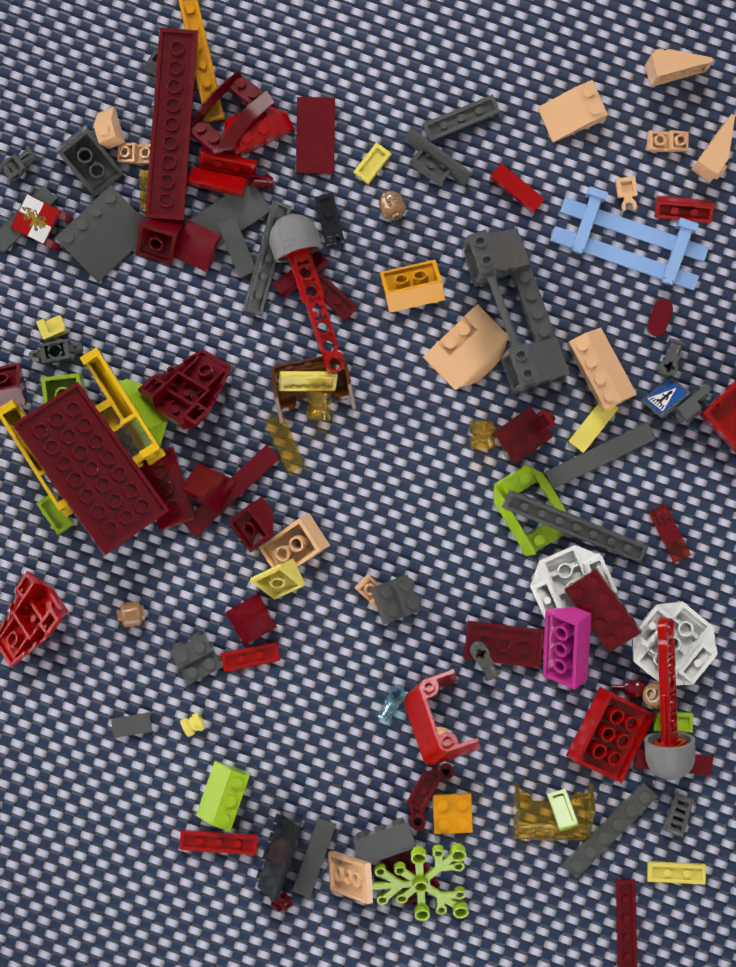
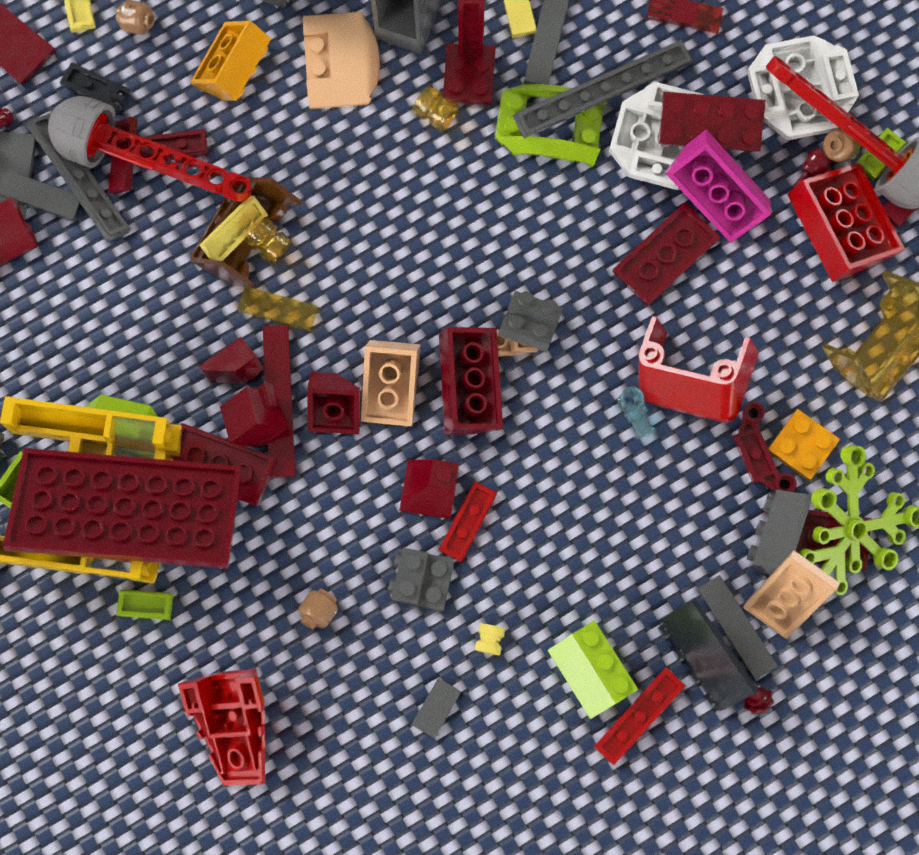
camera: 50 degrees left, 10 degrees down
dark red wedge [138,349,232,430] -> none
light yellow slope [250,558,305,600] -> none
dark grey connector [469,641,501,681] -> none
tile [547,789,578,831] -> none
none -> dark red slope [199,336,264,384]
none -> dark red slope [439,327,503,435]

